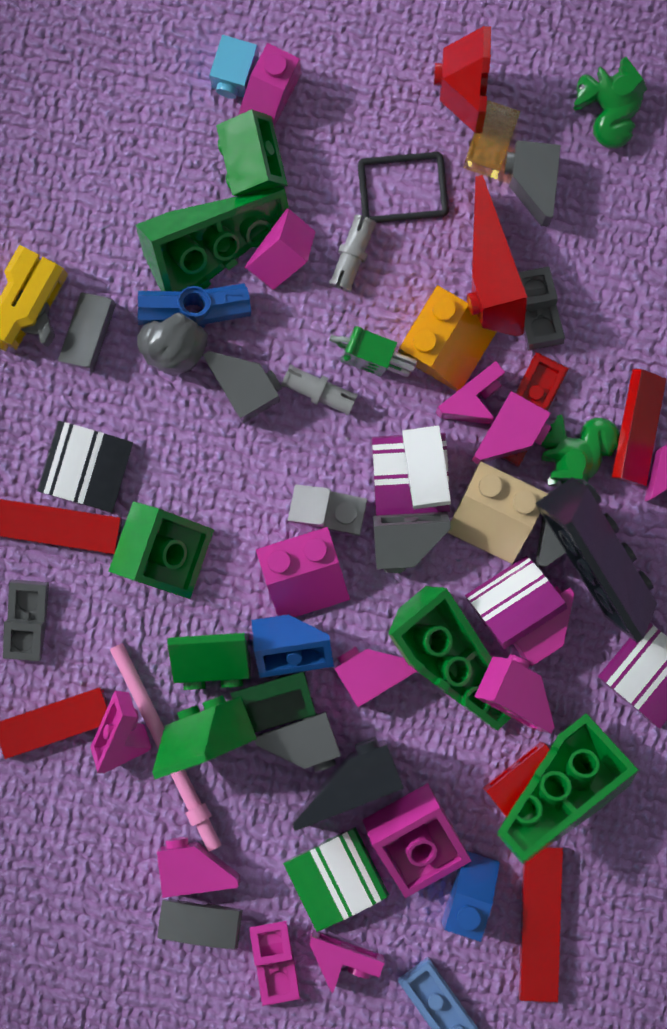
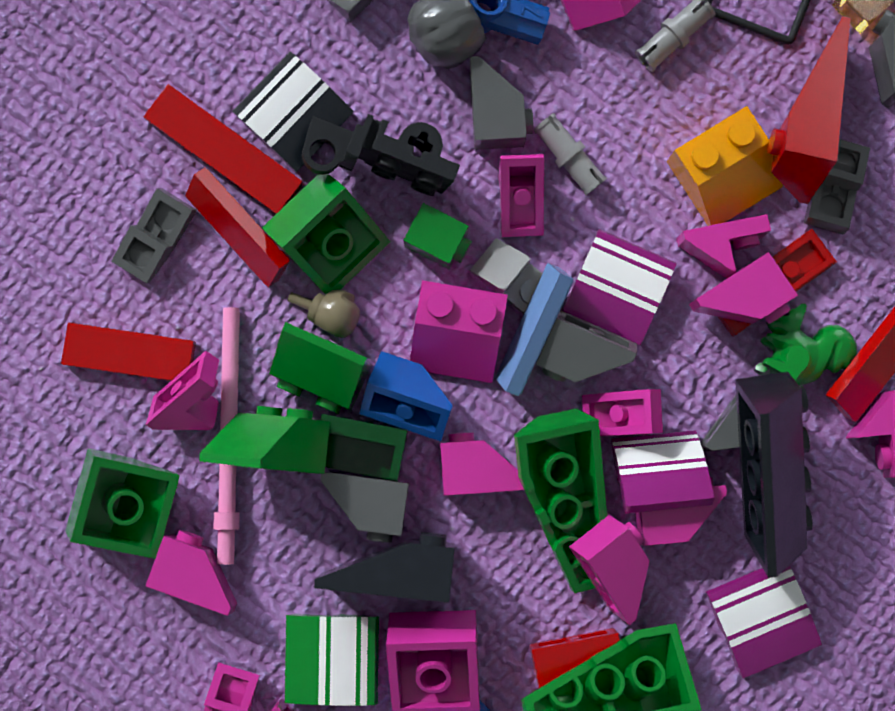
camera: 25 degrees right, 0 degrees up
dark grey slope [157,898,243,949] -> none
green piece [329,326,417,377] -> none
white slope [402,425,451,510] -> none
tan slope [447,462,548,564] -> none
none -> green slope [65,448,180,559]
none -> red tile [185,167,290,288]
none -> dark tan piece [288,290,360,338]
none -> black plate [302,114,460,196]
none -> green brick [403,203,472,270]
none -> medium blue tile [495,263,574,396]
none -> dark pink slope [499,154,544,237]
none -> dark pink slope [582,389,663,437]

